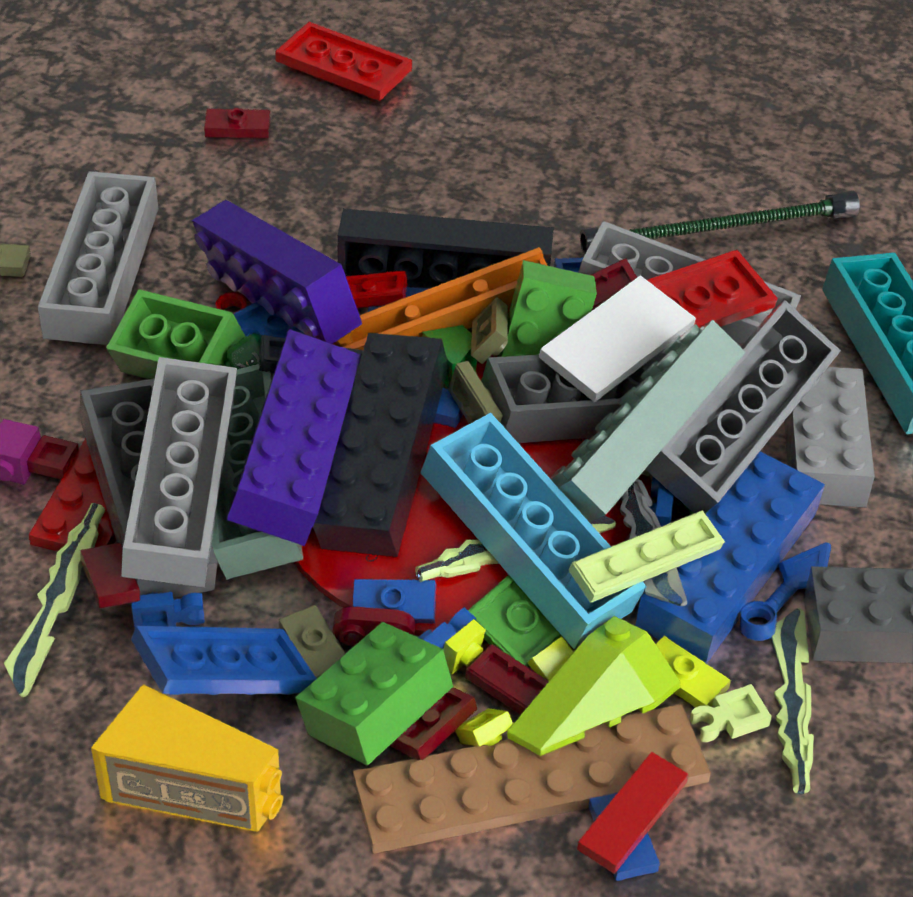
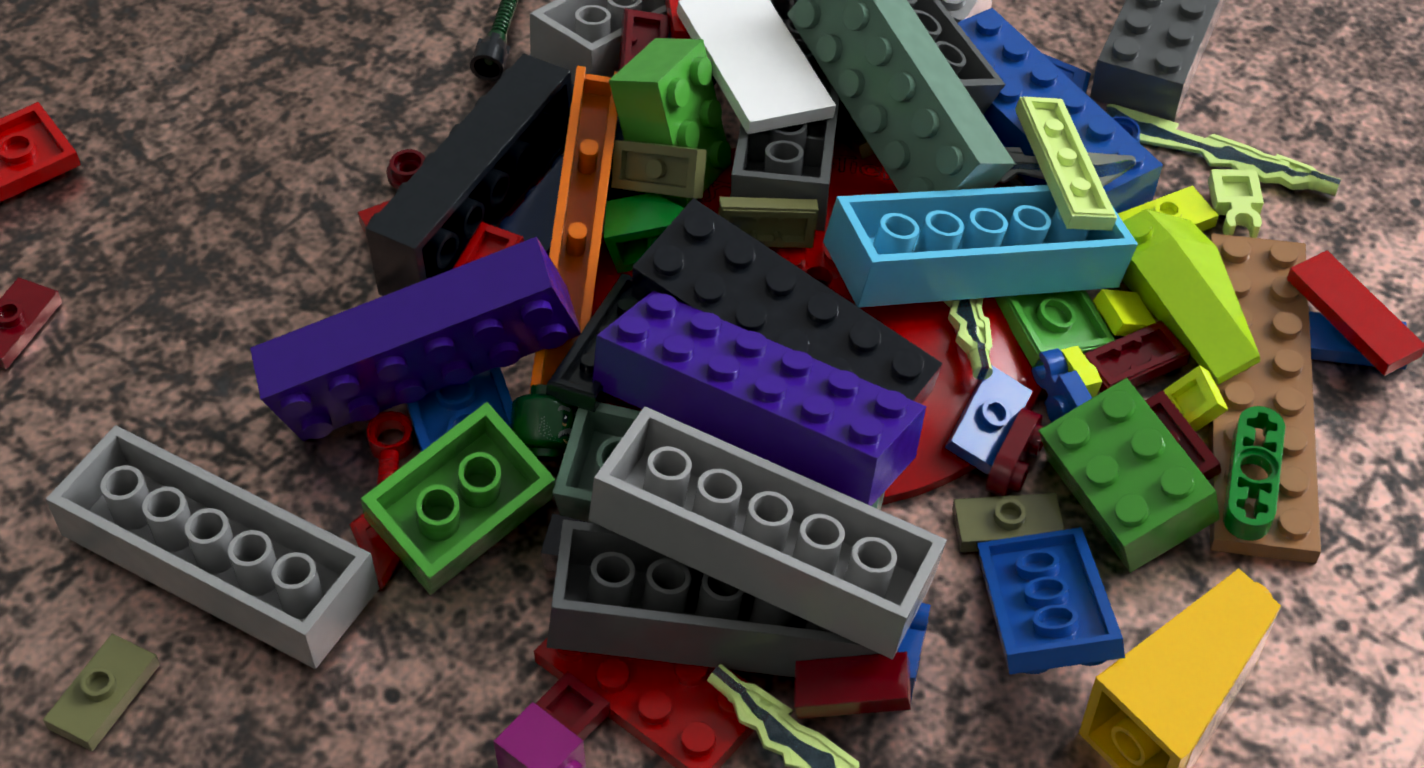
camera: 65 degrees left, 5 degrees up
none -> green beam [1223,406,1285,541]

